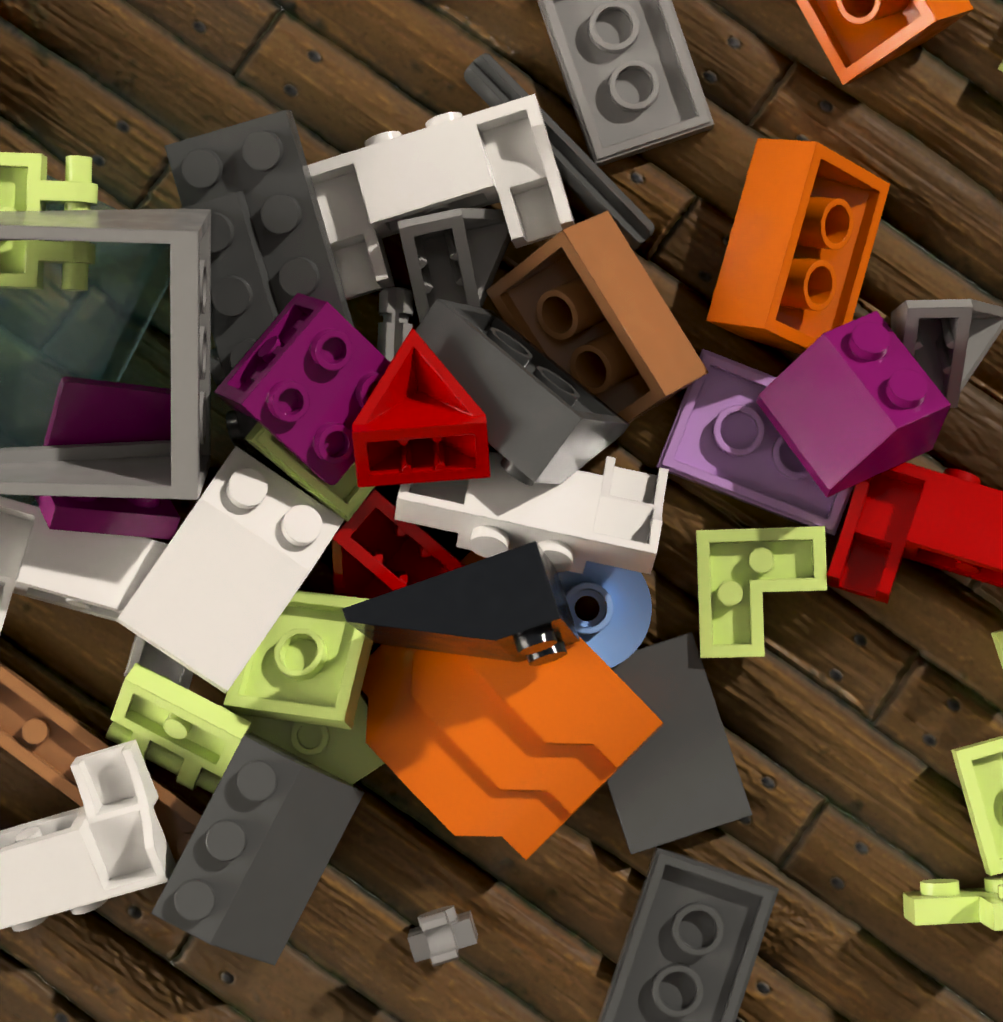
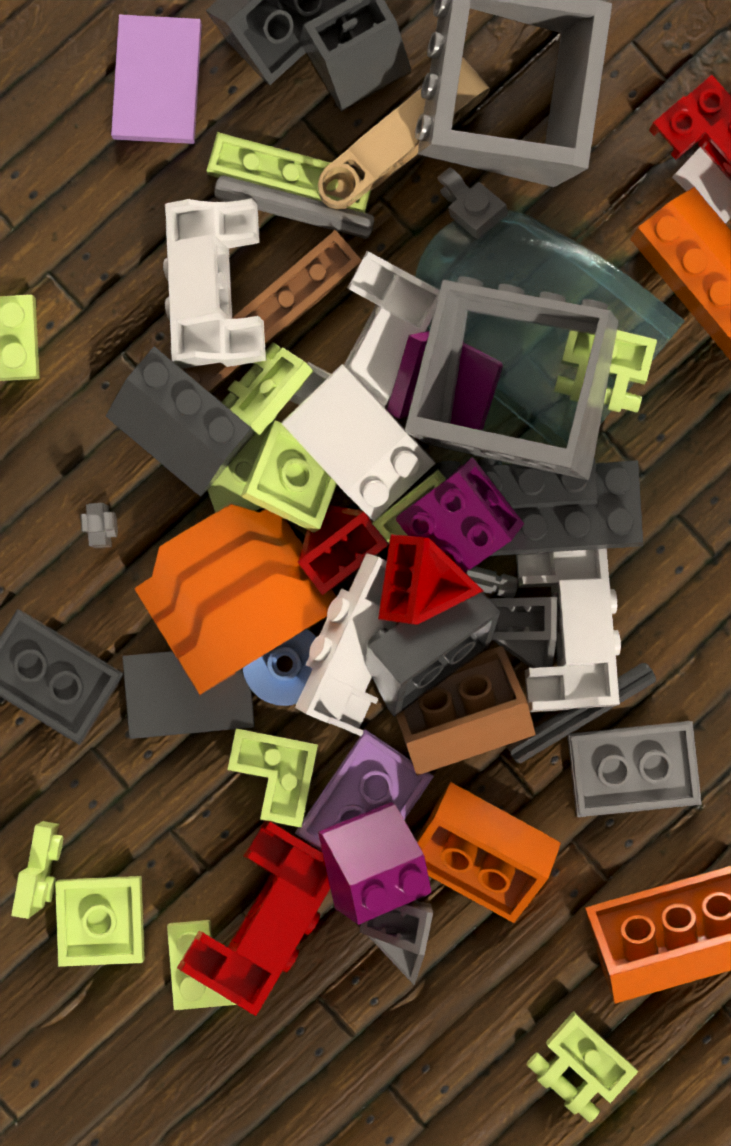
camera: 100 degrees right, 0 degrees up
black slope [343,541,580,666] -> none

